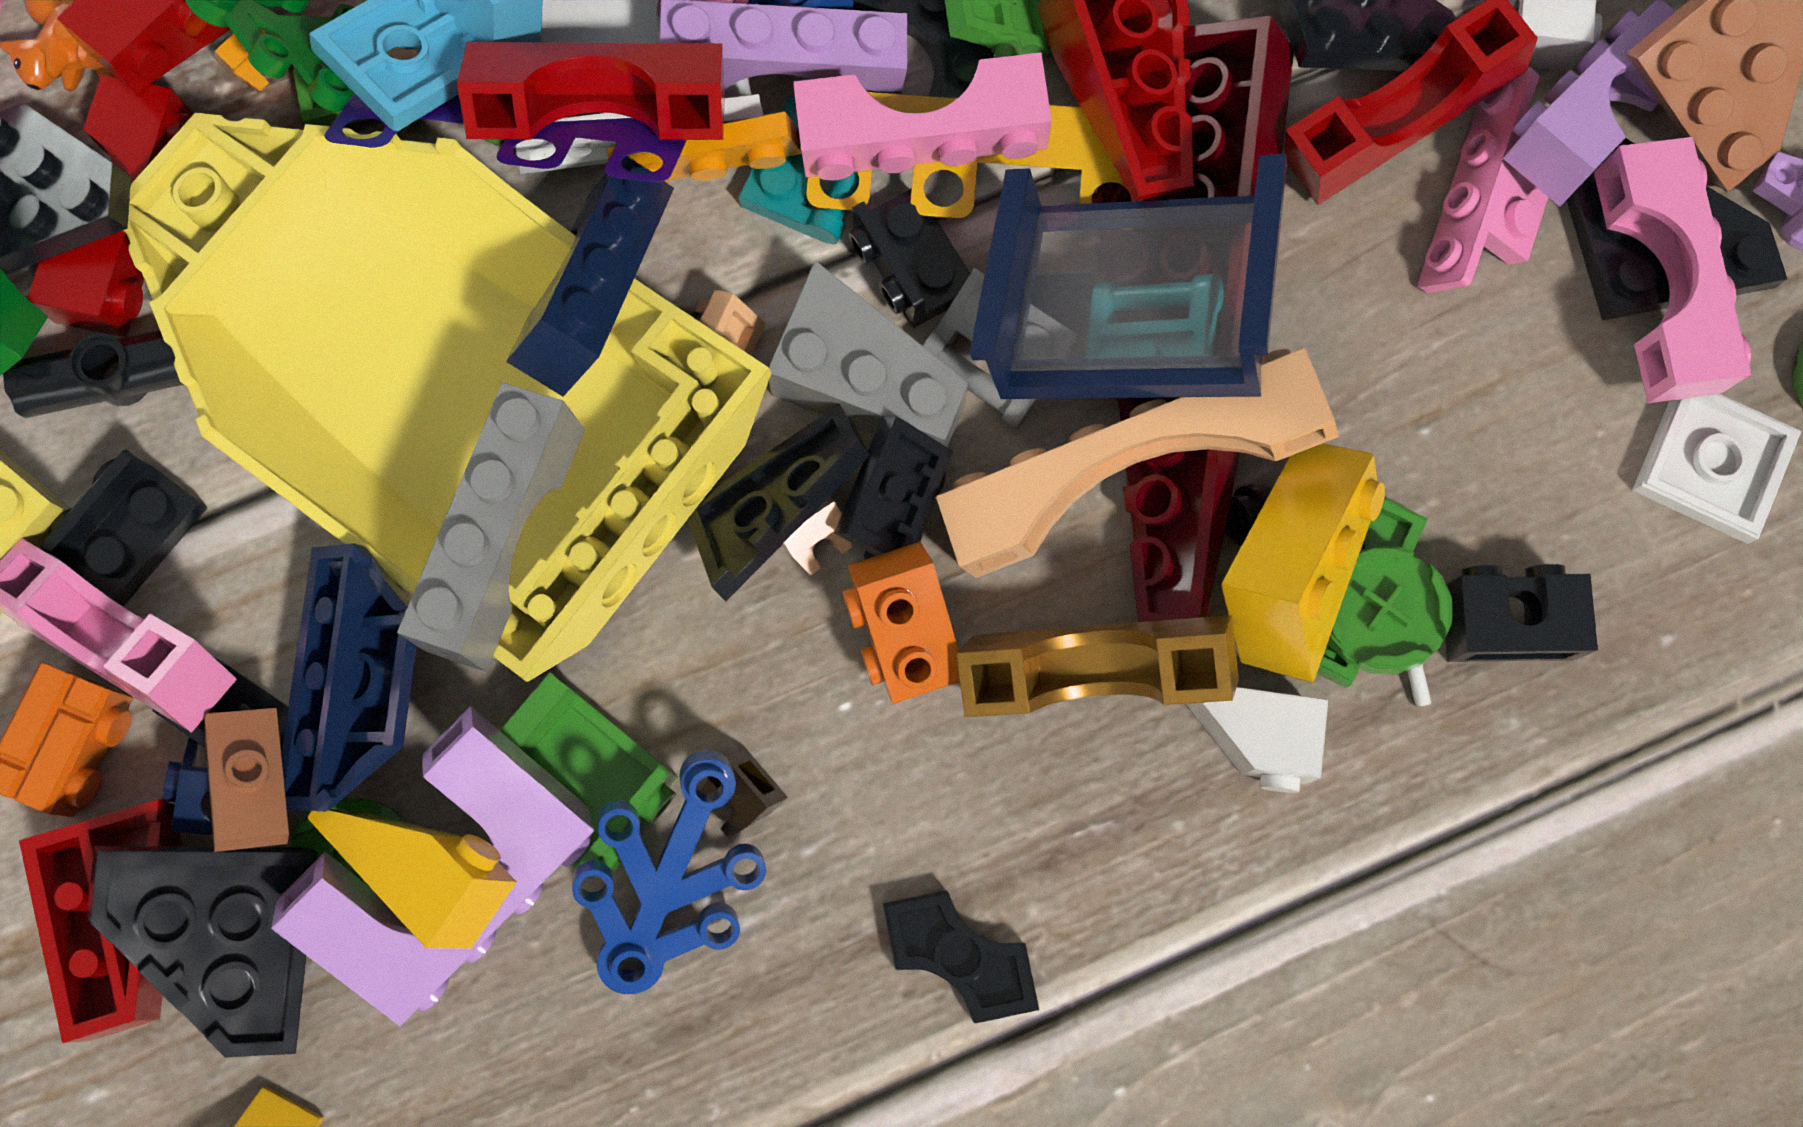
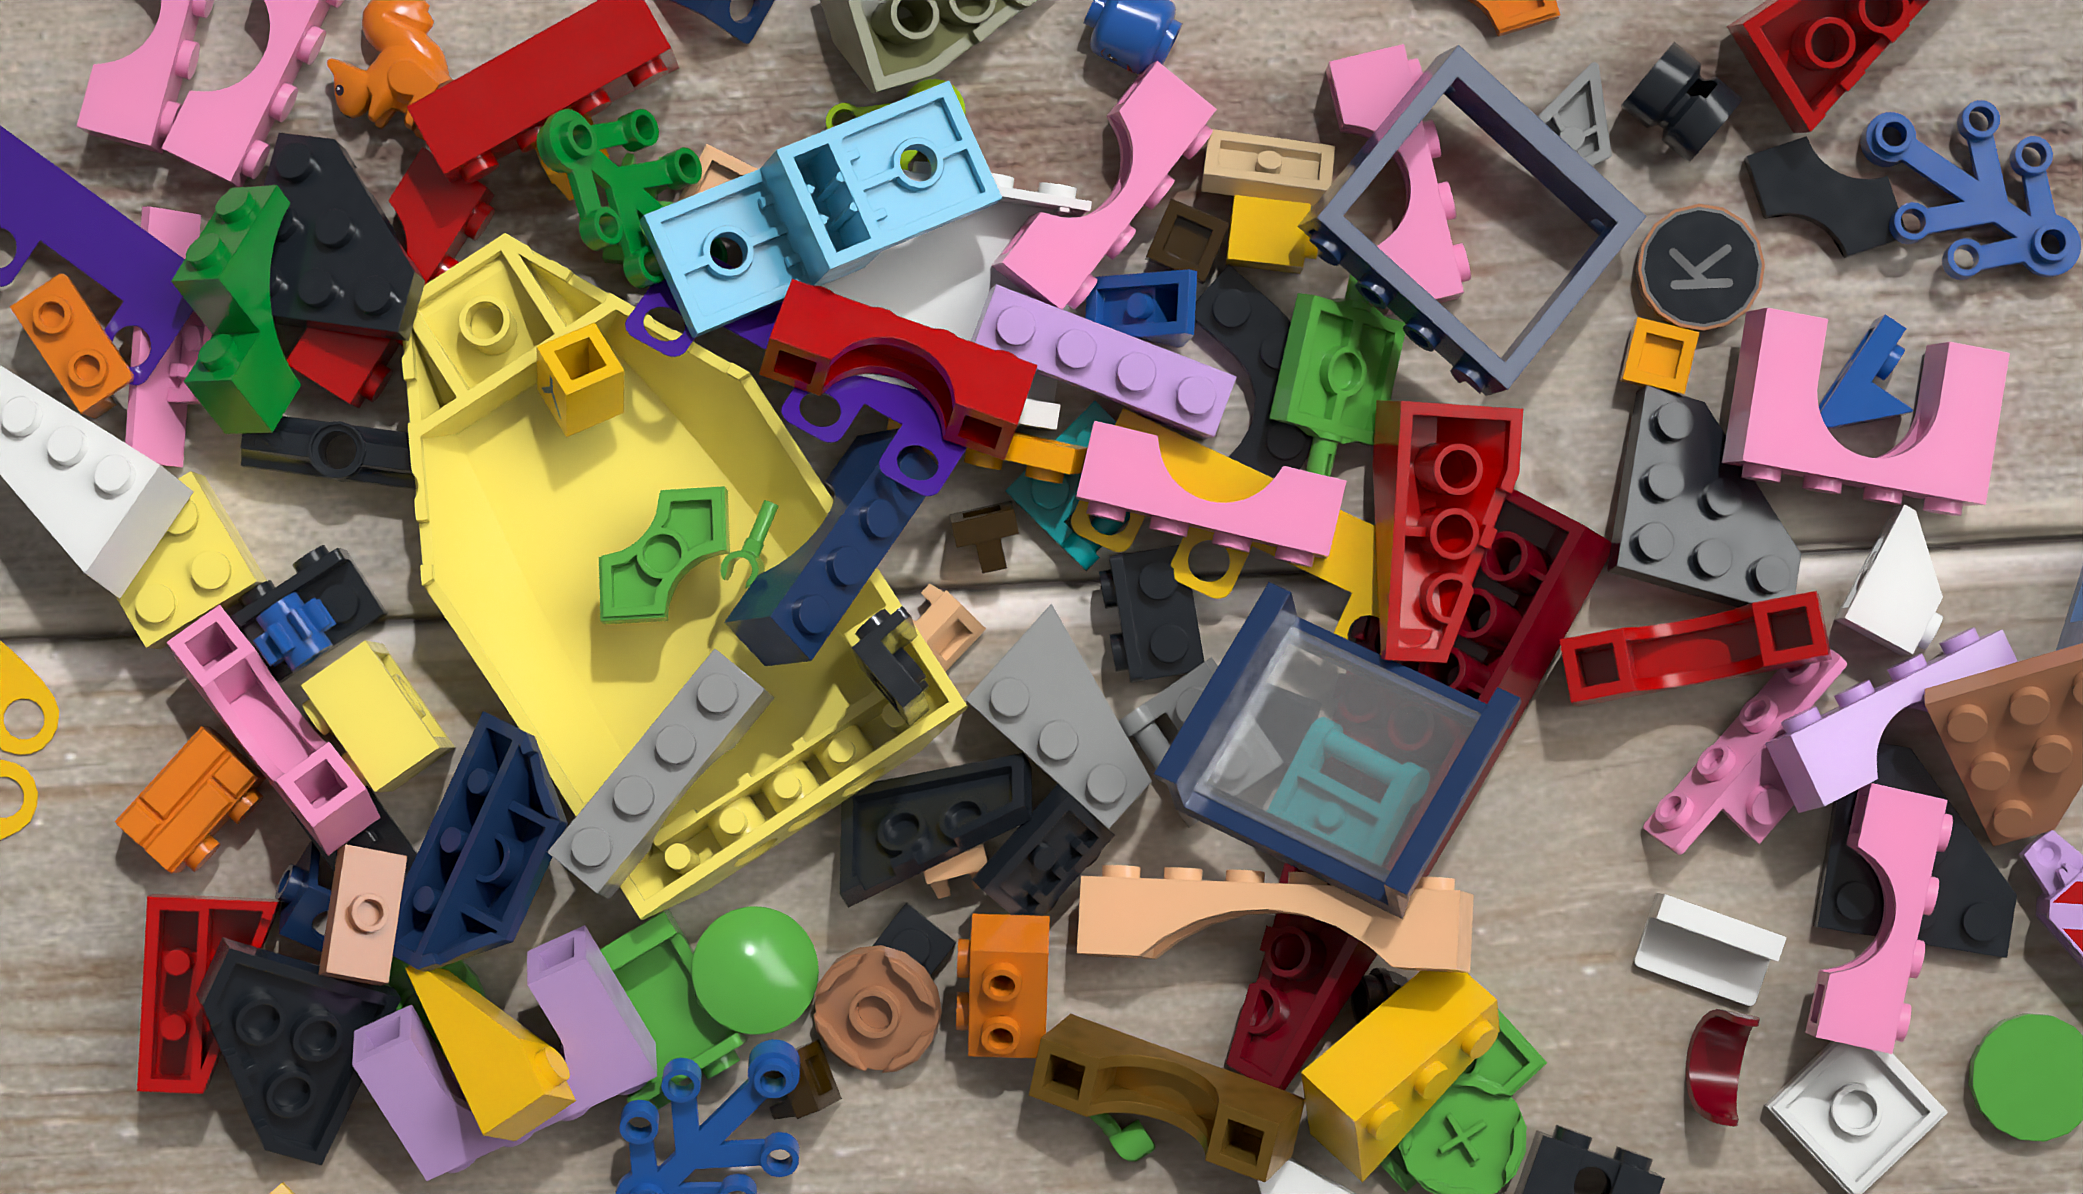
camera: 25 degrees right, 10 degrees up
none -> blue gear [253,592,336,673]
none -> light yellow brick [301,640,456,792]
none -> yellow brick [536,322,624,437]
none -> bright green tile [599,486,730,624]
none -> bright green dish [691,906,819,1035]
none -> bright green hand [720,500,779,588]
none -> nougat tile [814,945,942,1073]
none -> black bracket [852,606,930,726]
none -> black plate [872,902,957,975]
none -> dark brown tile [950,500,1019,574]
none -> bright green hand [1089,1113,1156,1162]
none -> white panel [1633,893,1787,1006]
none -> dark red helmet [1686,1009,1760,1127]

